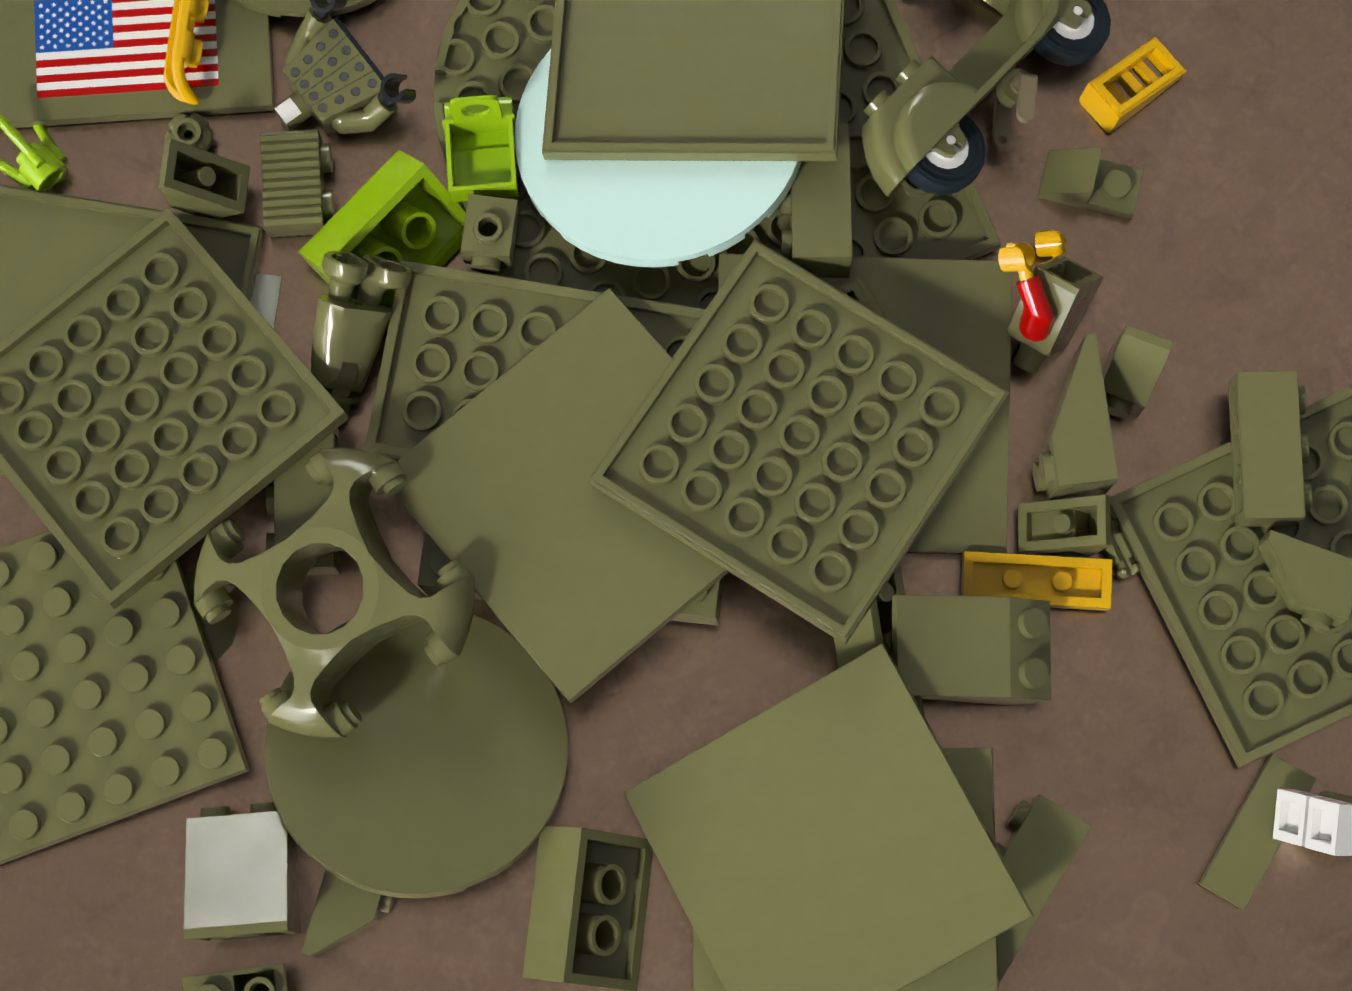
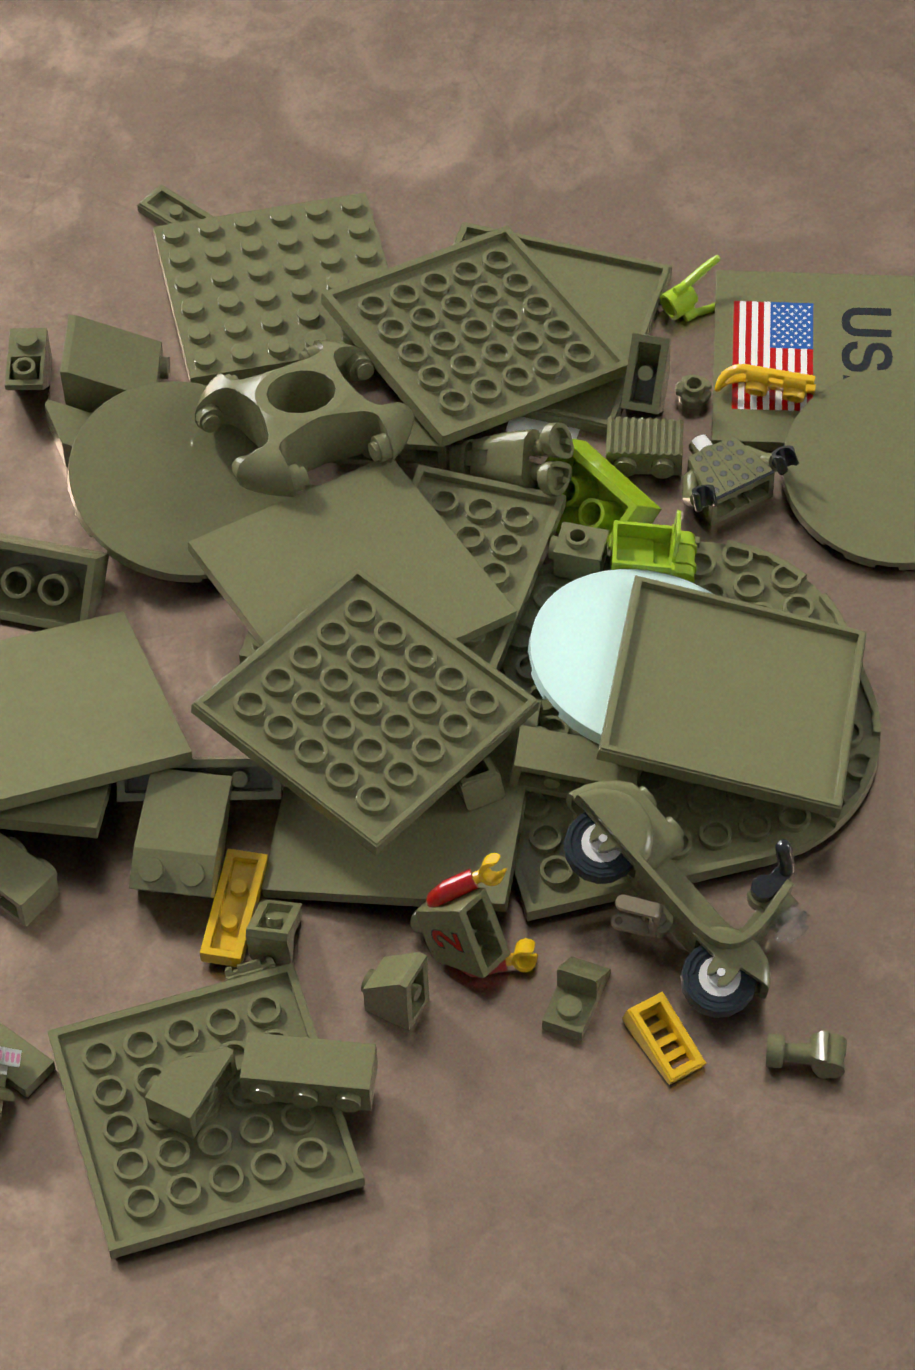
camera: 100 degrees right, 25 degrees down
olive slope [1033,333,1119,501] -> none

